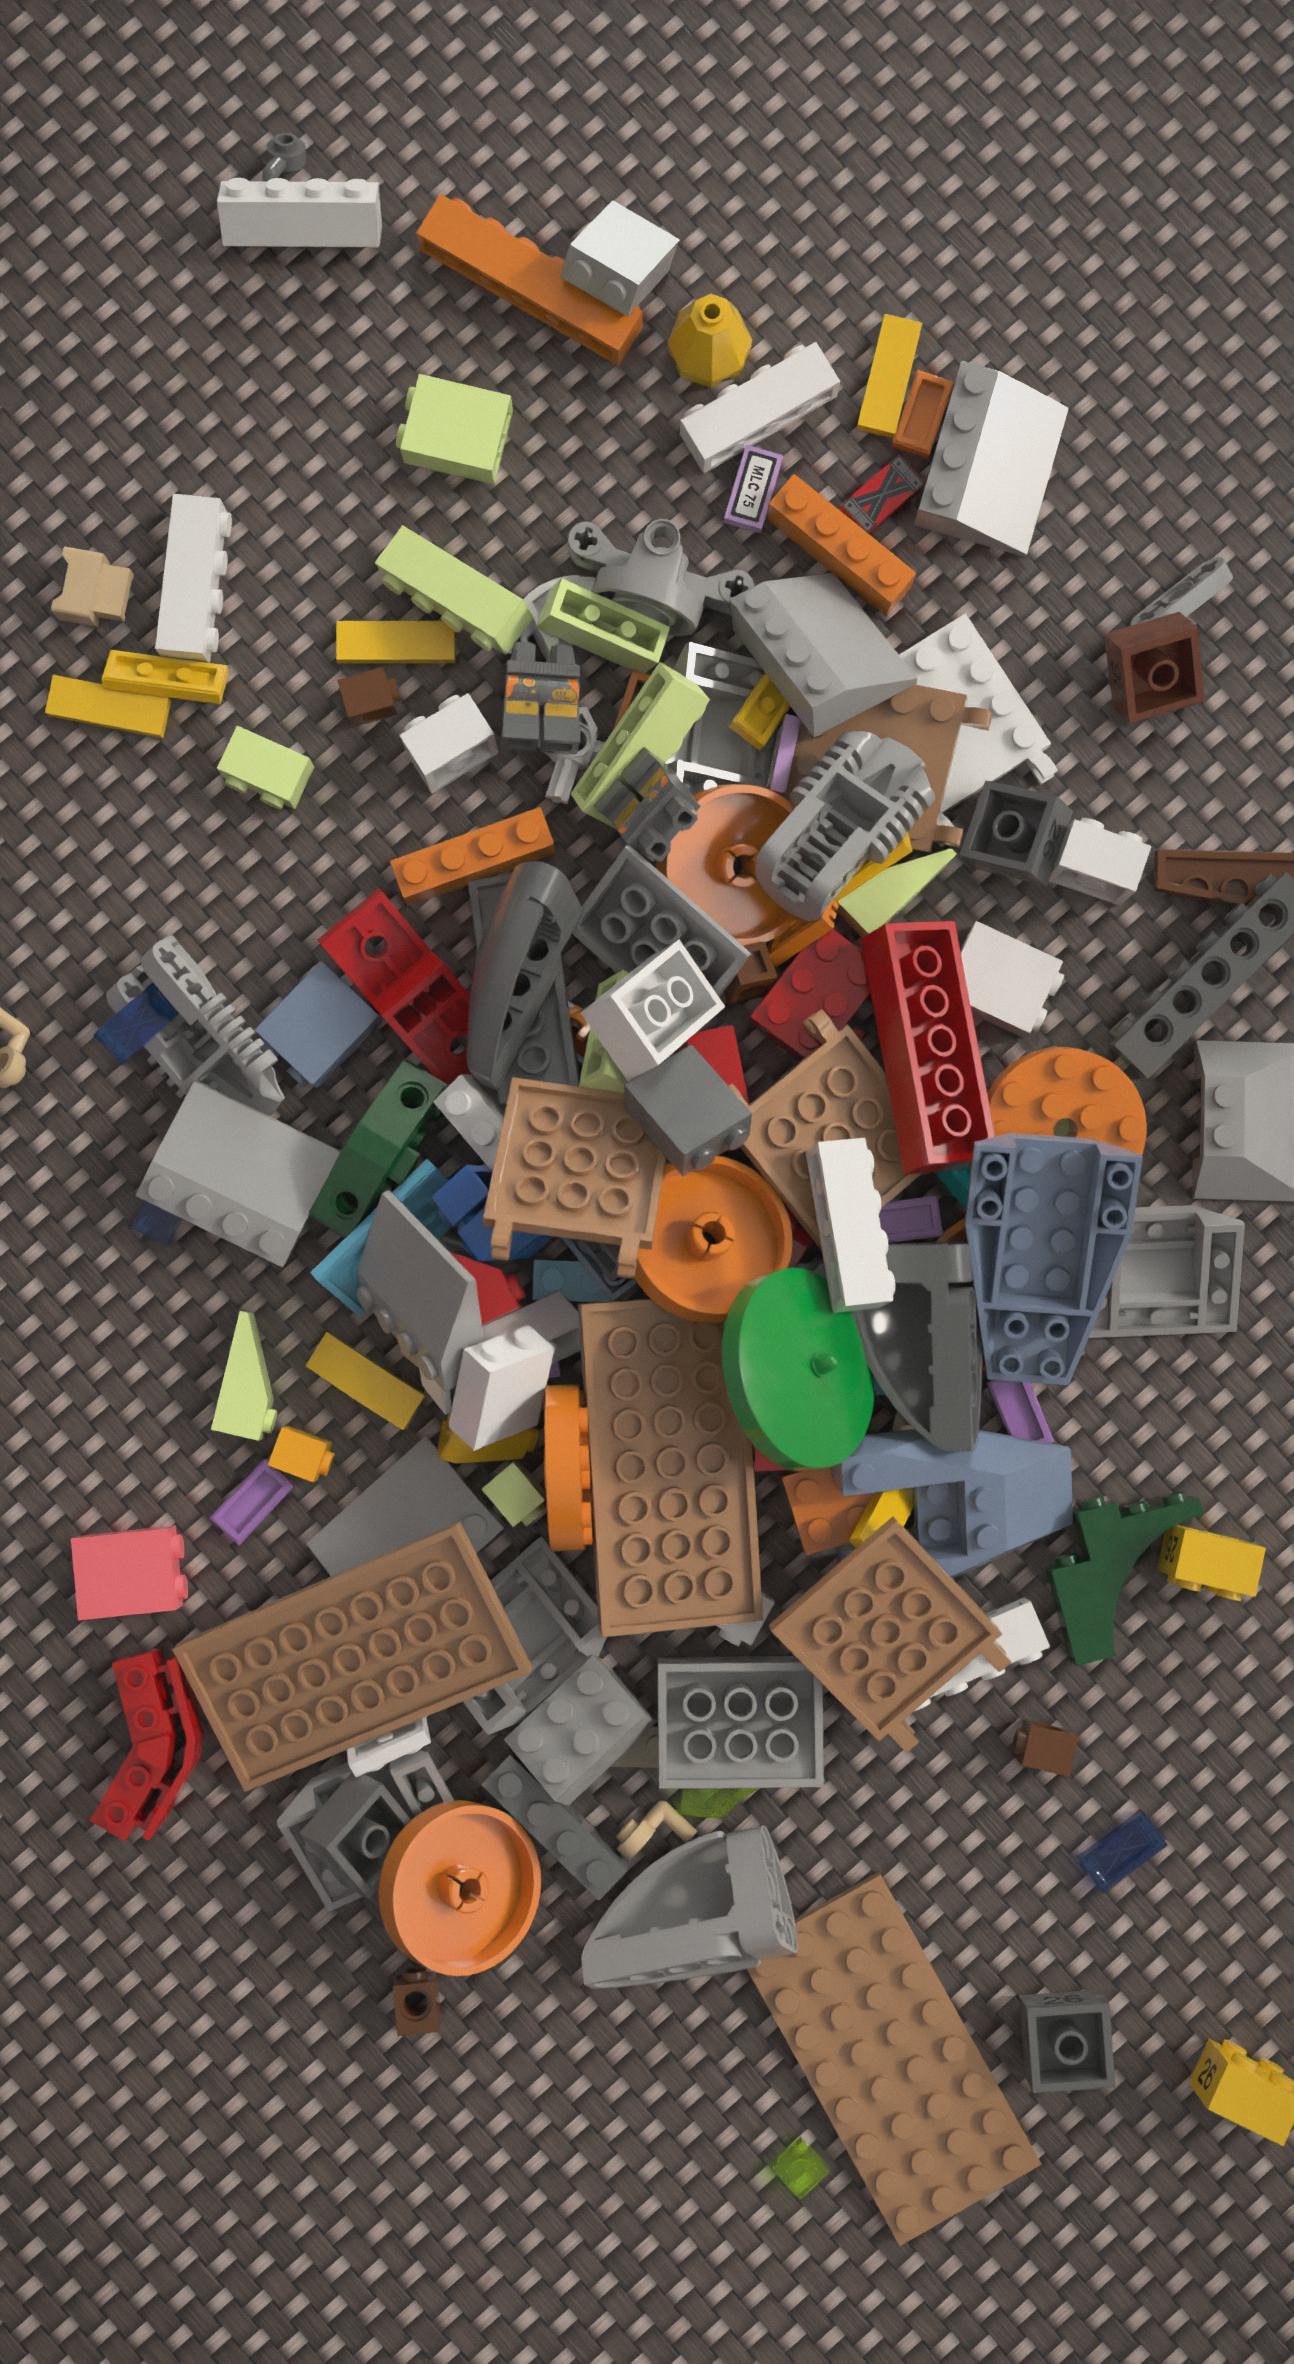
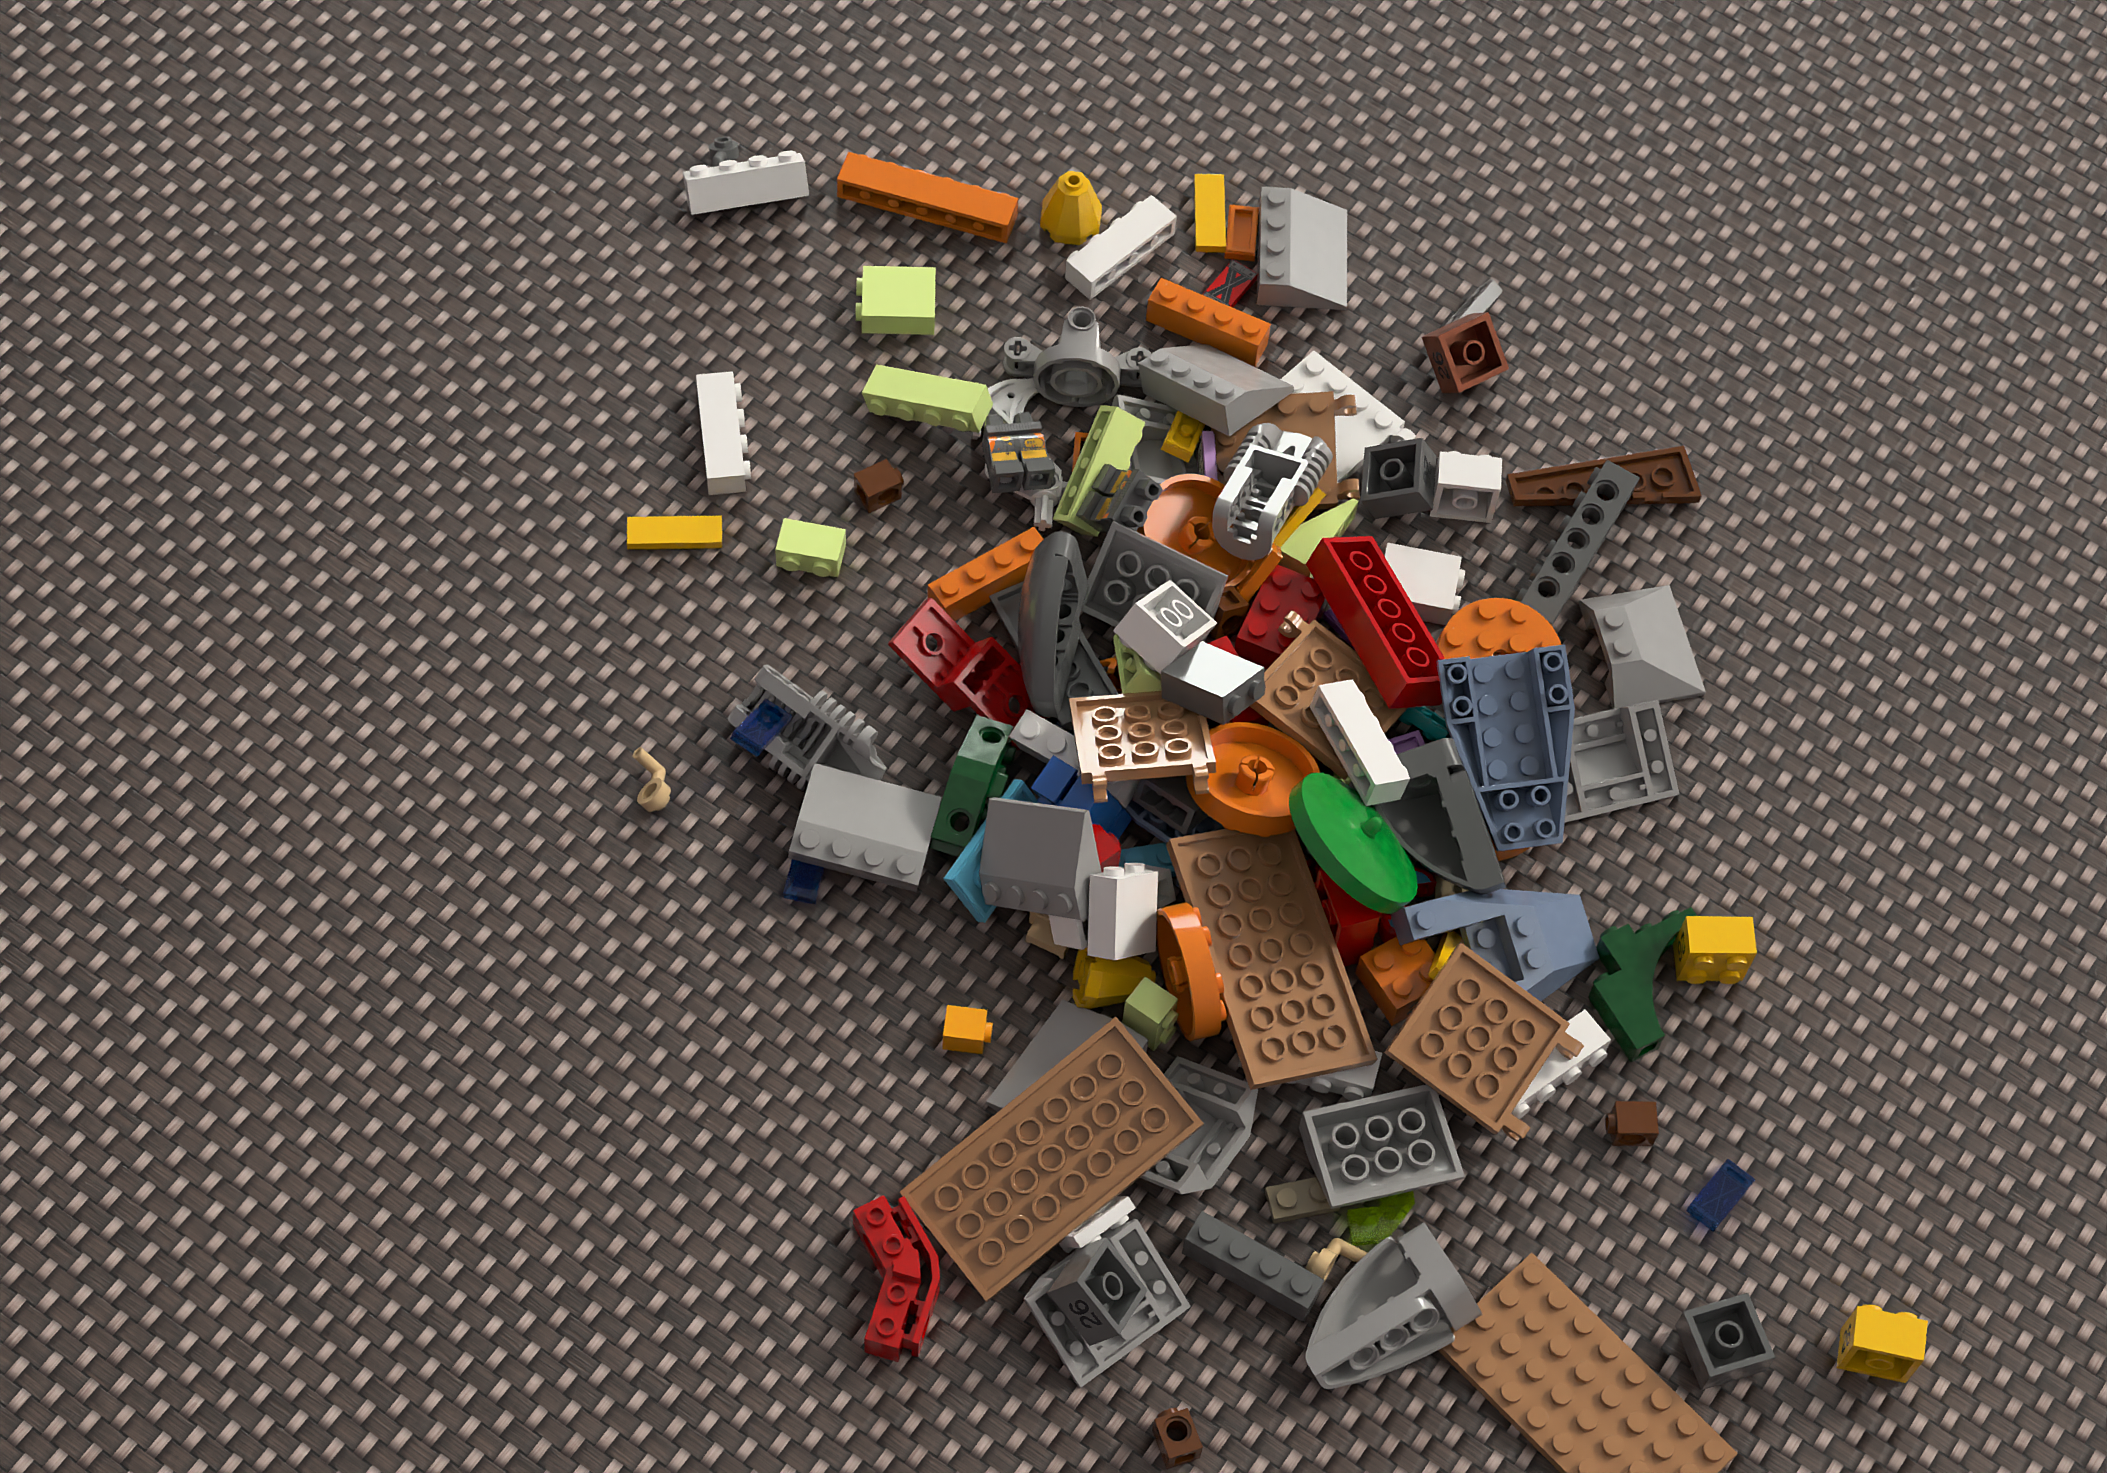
camera: 15 degrees left, 25 degrees down
tan piece [51,546,134,627] -> none
coral brick [71,1525,188,1620] -> none
yellow tile [102,650,228,704] -> none
medium lavender tile [210,1458,295,1545] -> none
yellowish green slope [211,1311,277,1441] -> none
sand blue brick [255,961,383,1089] -> none
yellow slope [306,1332,427,1430] -> none
yellow tile [336,621,455,664] -> none
orange piece [378,1801,541,1976] -> none
white brick [400,693,498,794] -> none
light grey brick [504,1654,657,1806] -> none
yellowish green brick [536,578,670,673] -> none
brick [560,200,680,317] -> none
tile [724,445,784,533] -> none
medium lavender tile [985,1380,1055,1443] -> none

